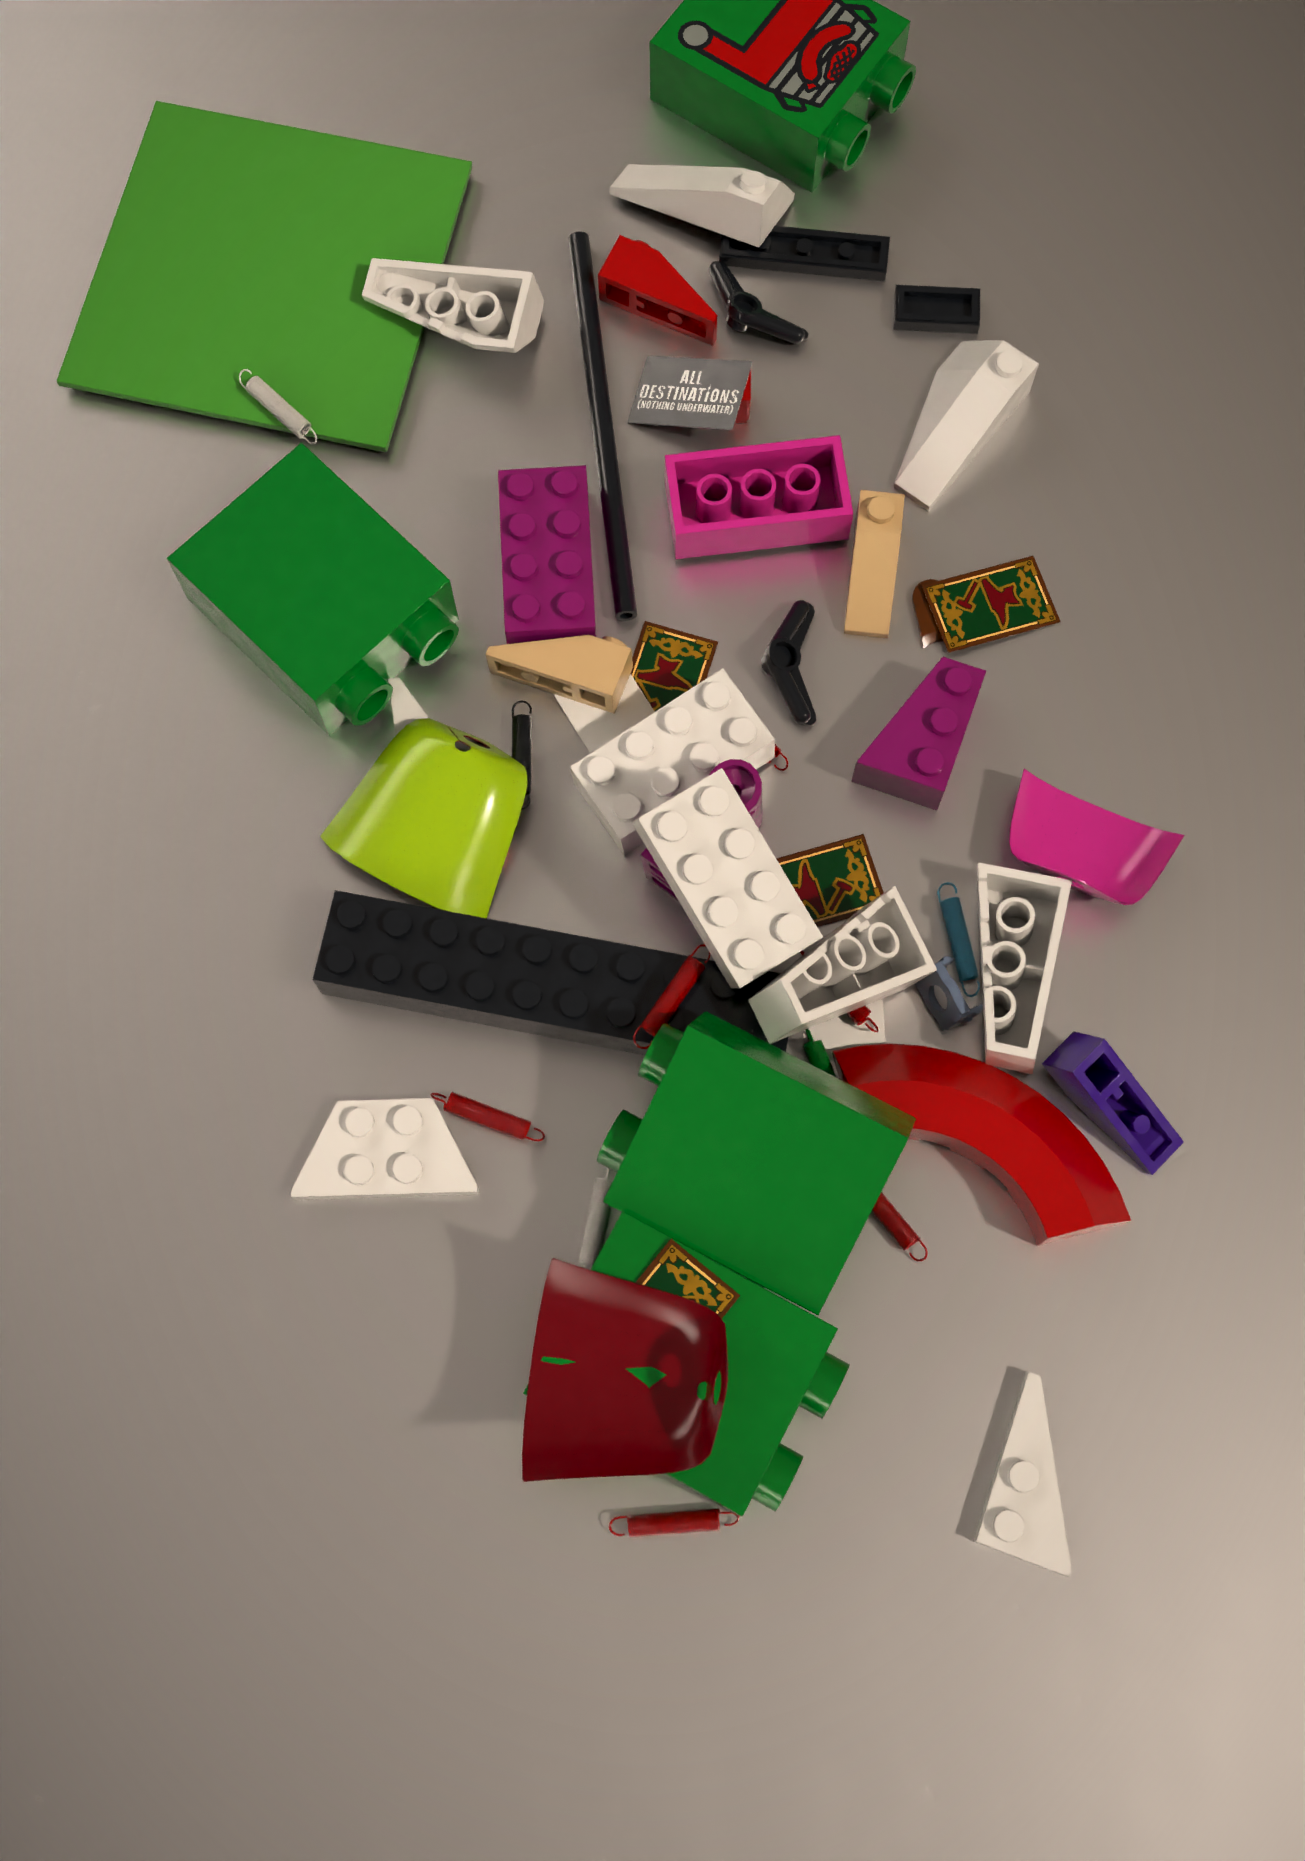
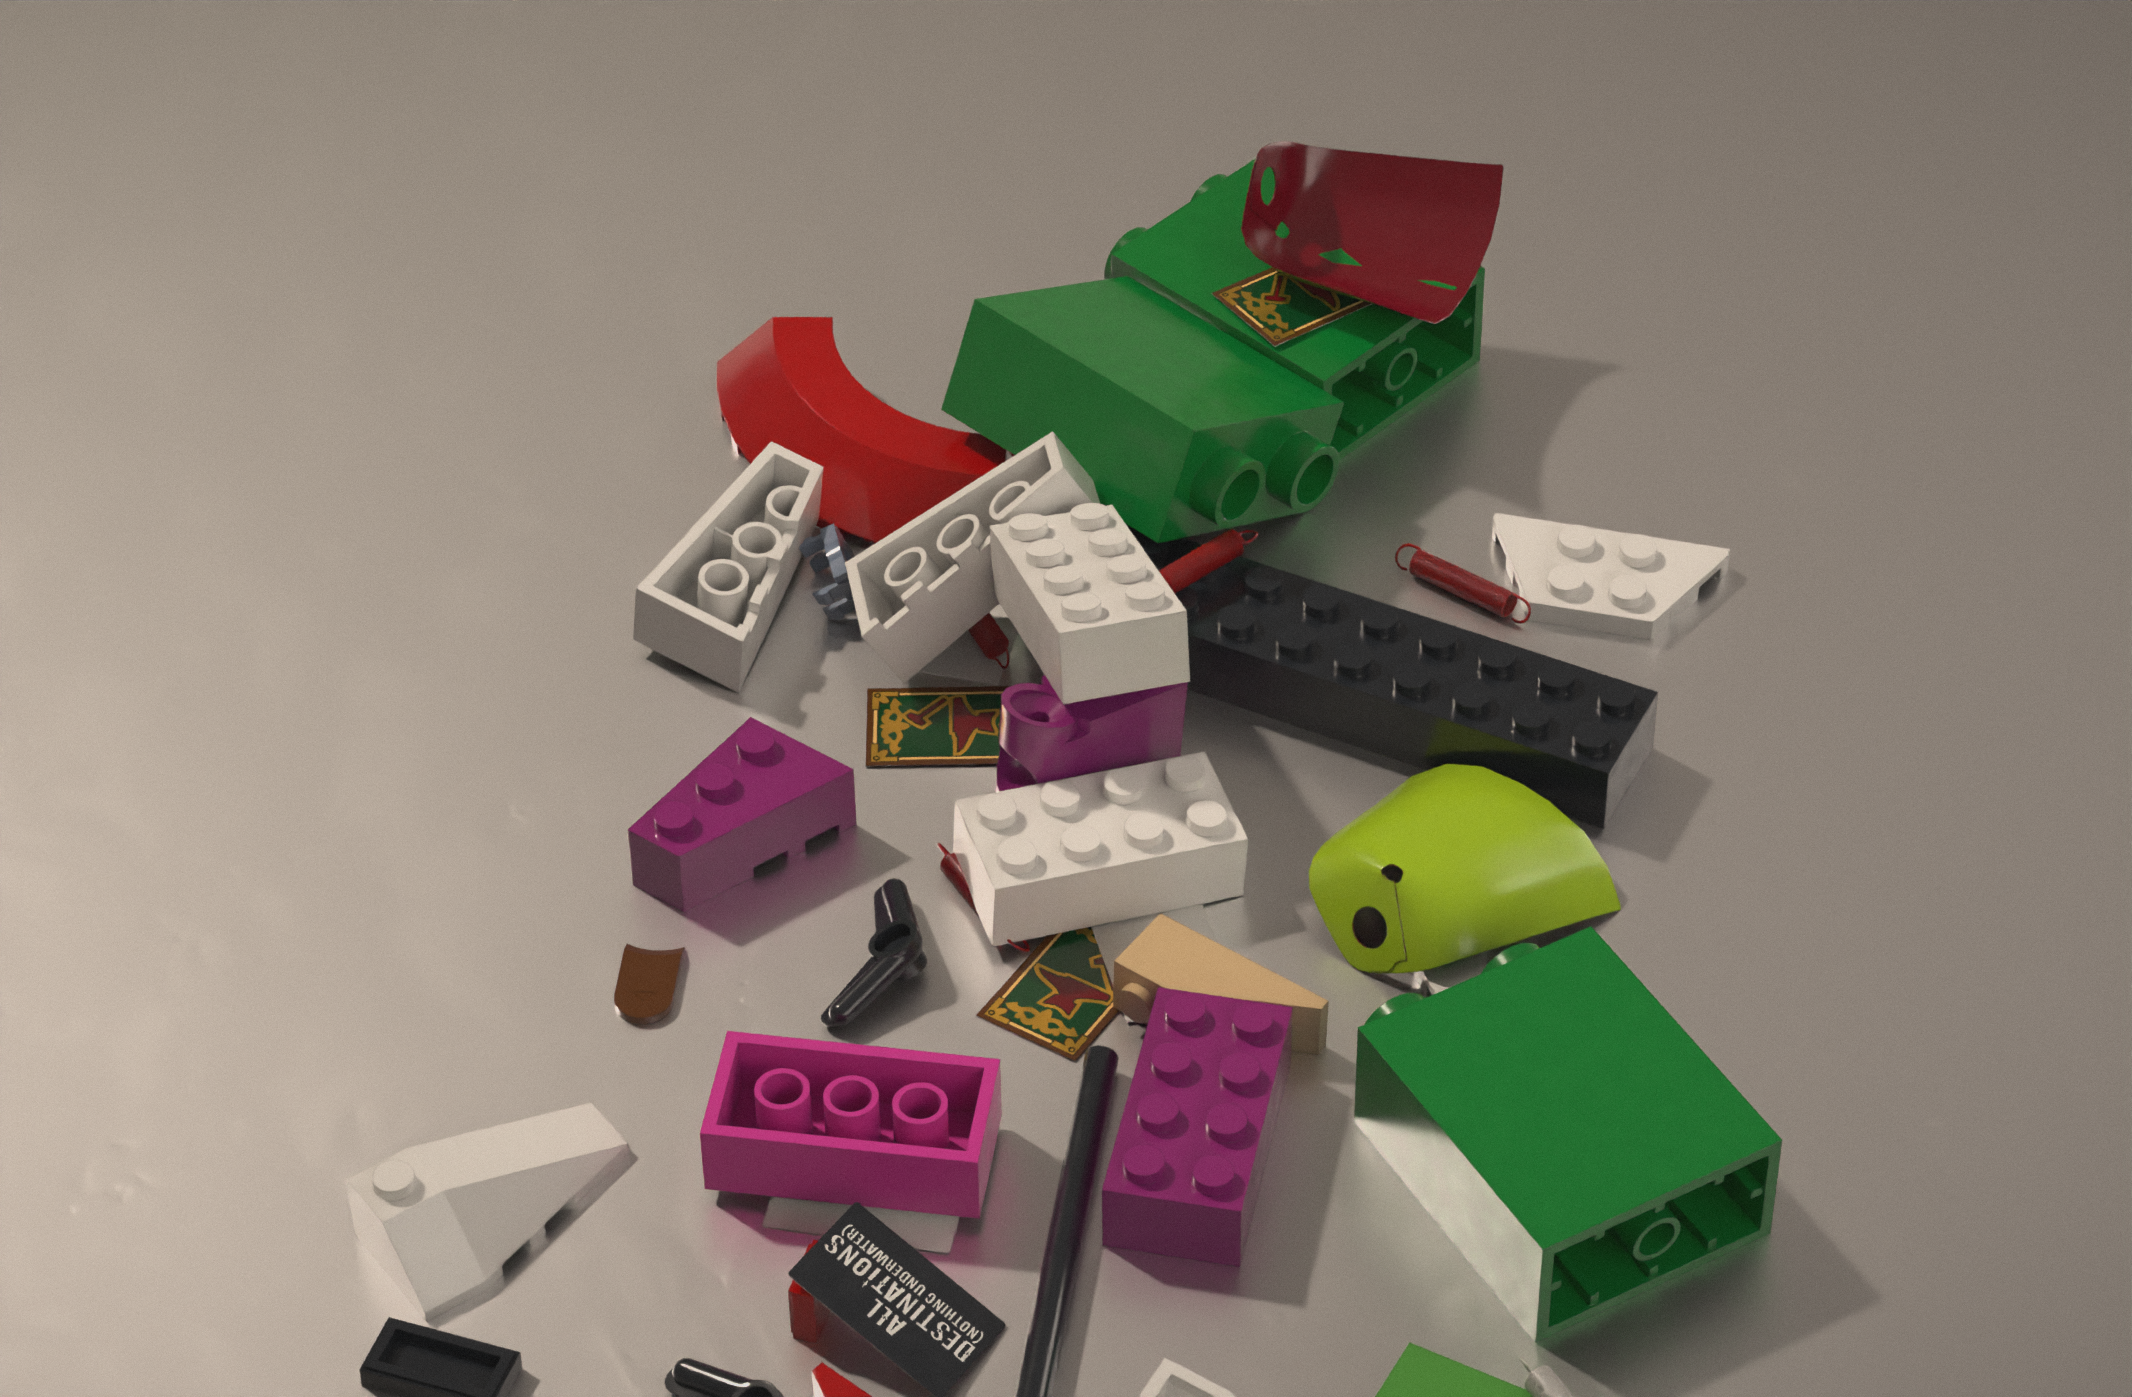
camera: 165 degrees left, 30 degrees down
black piece [512,700,532,810] -> none
white piece [578,1168,612,1268] -> none
tan slope [844,490,905,638] -> none
sticker [922,556,1061,653] -> none
medium azure piece [937,882,980,997] -> none
white wing [973,1371,1072,1577] -> none
dark pink piece [1009,768,1185,905] -> none
dark purple slope [1042,1031,1184,1175] -> none

